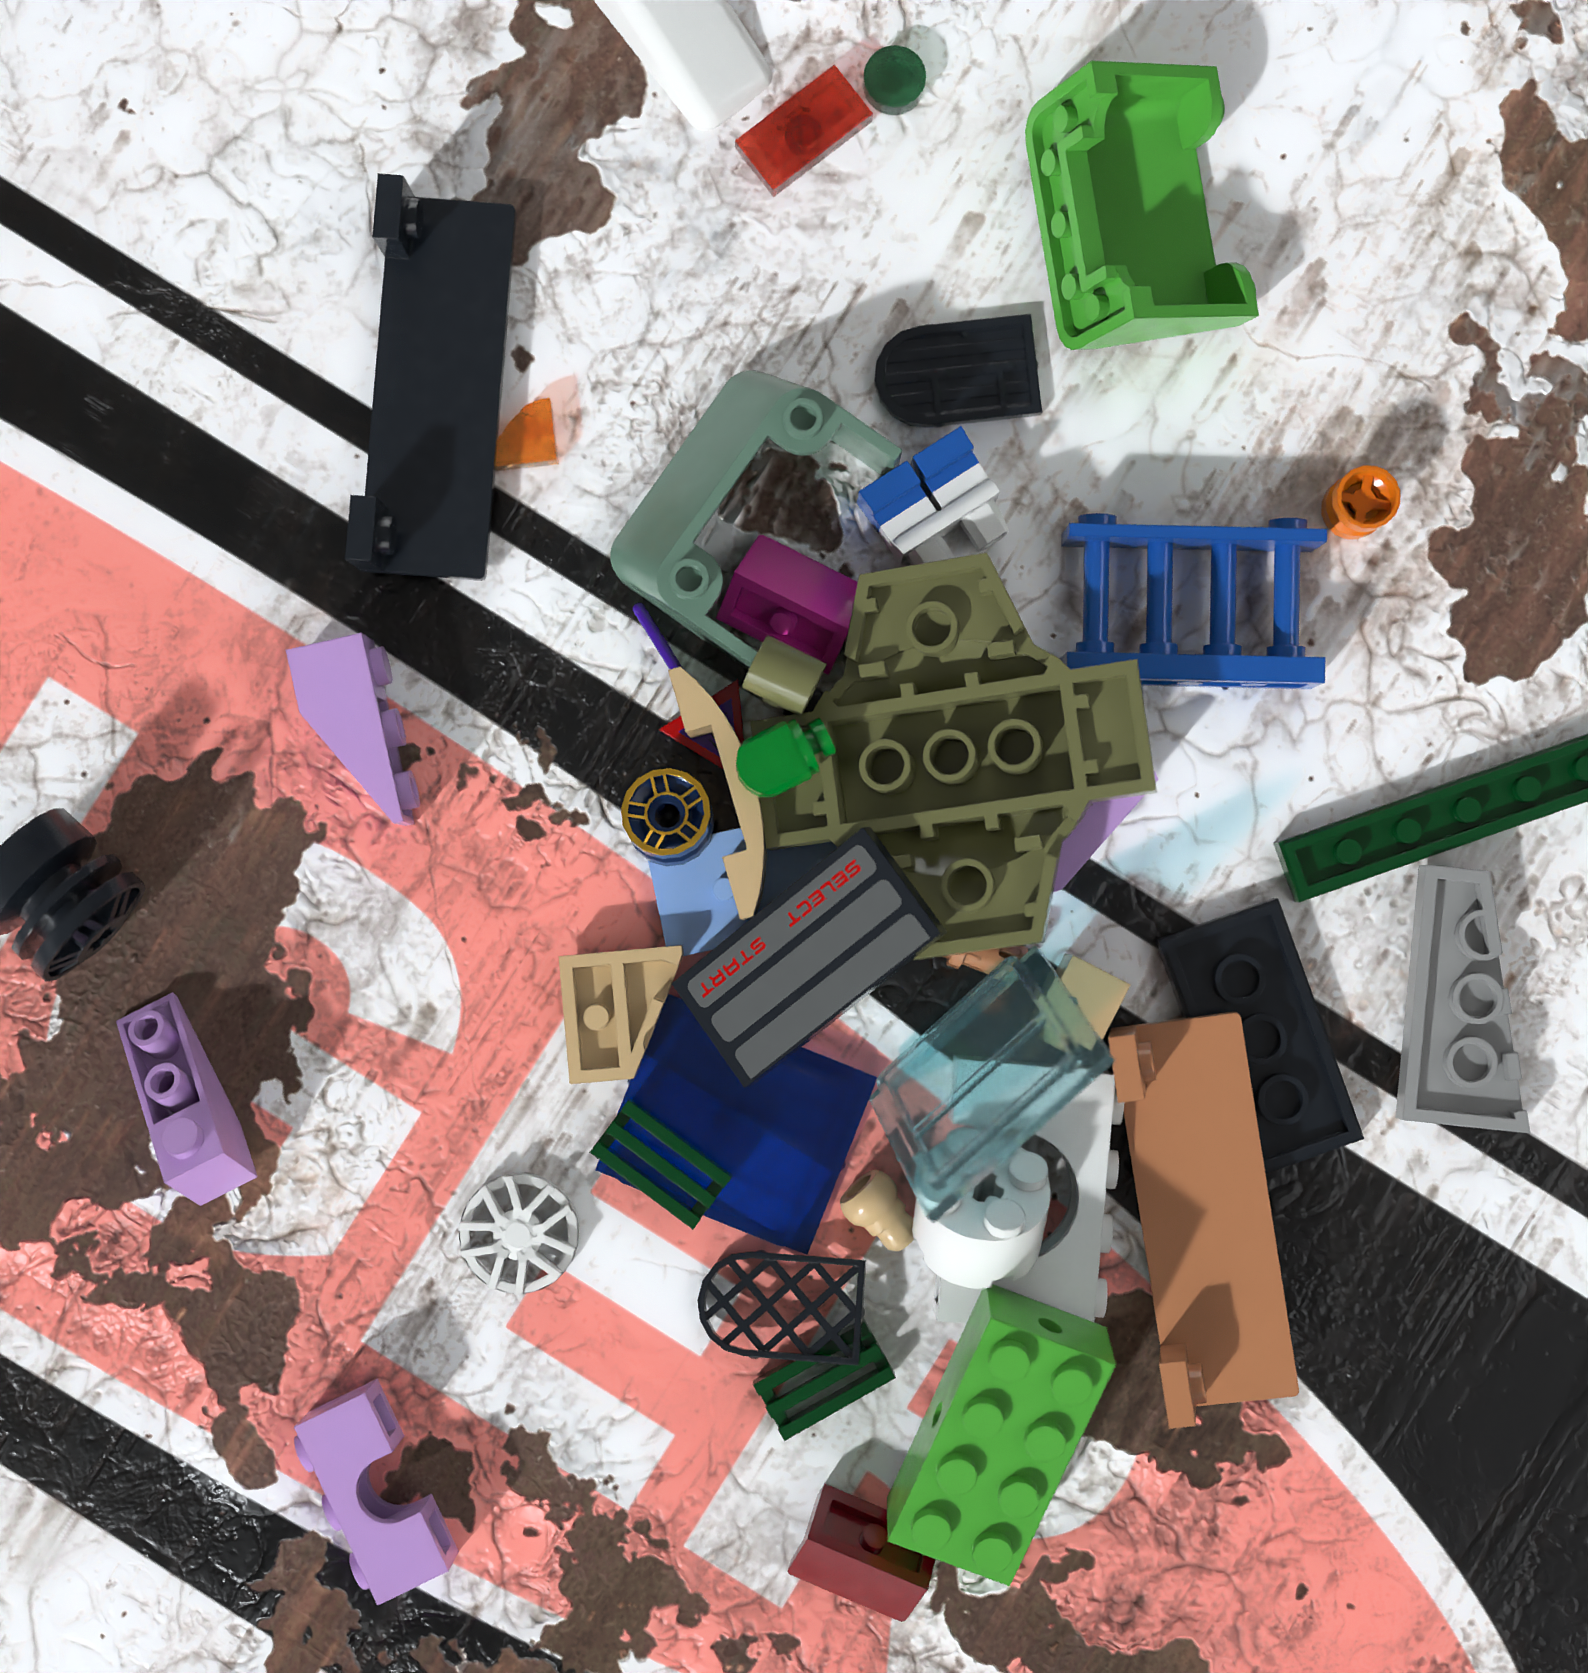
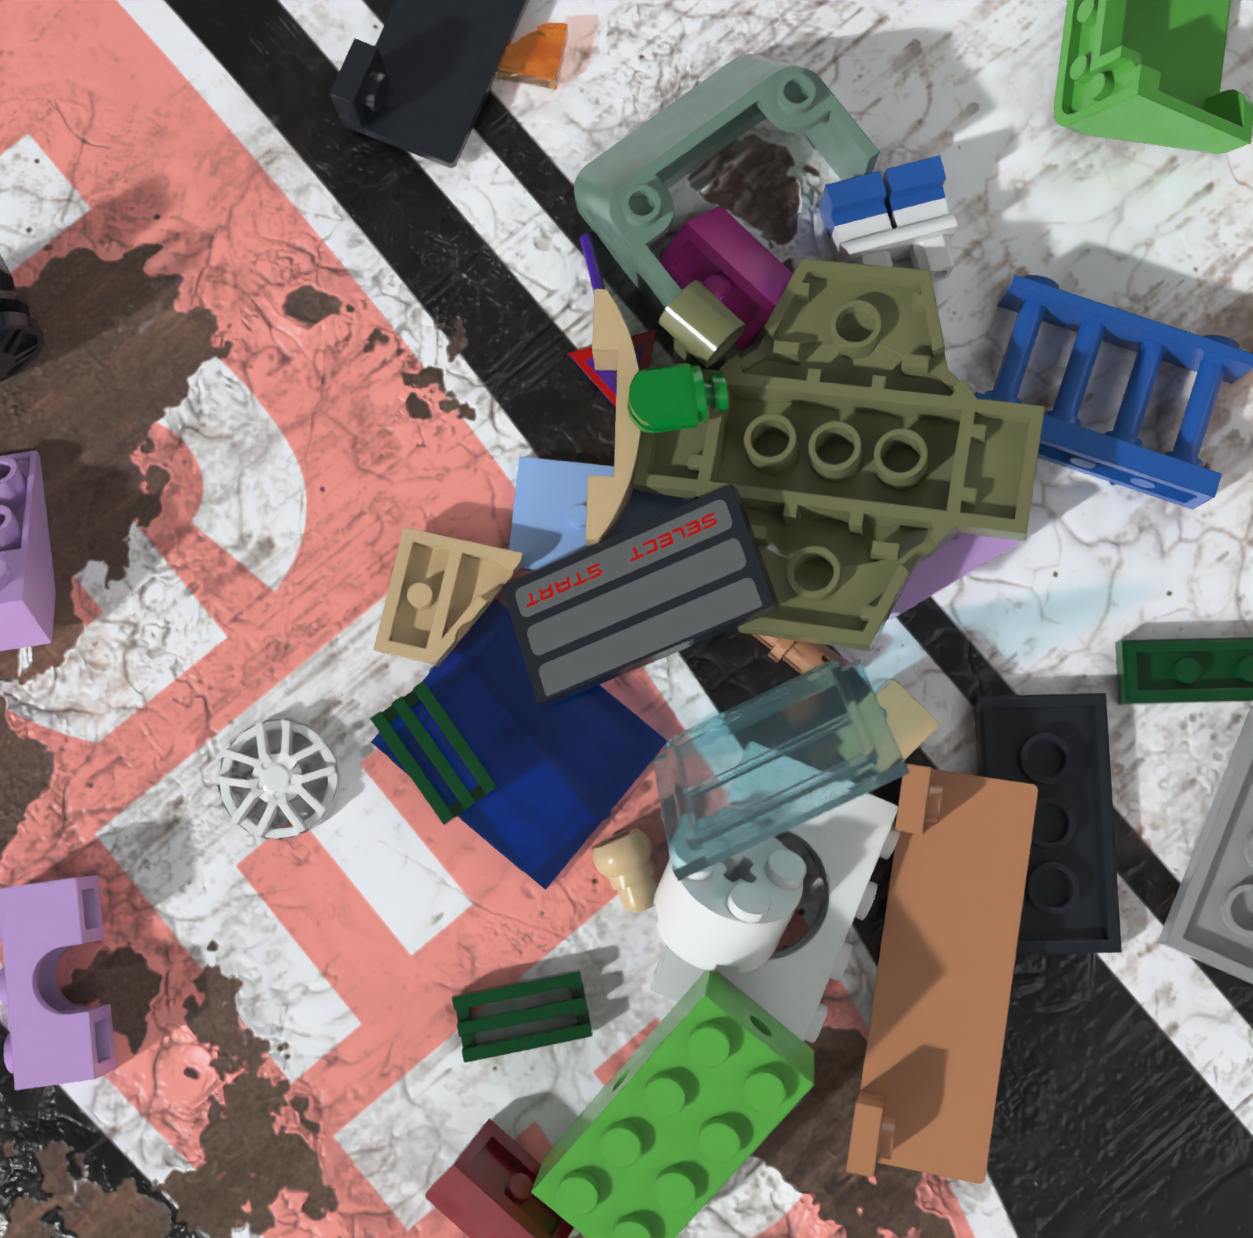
camera: 20 degrees right, 5 degrees down
lavender slope [286,633,420,826] -> none
dark blue wheel [621,768,715,866] -> none
black window [697,1250,866,1366] -> none
black window [874,314,1042,428] -> none

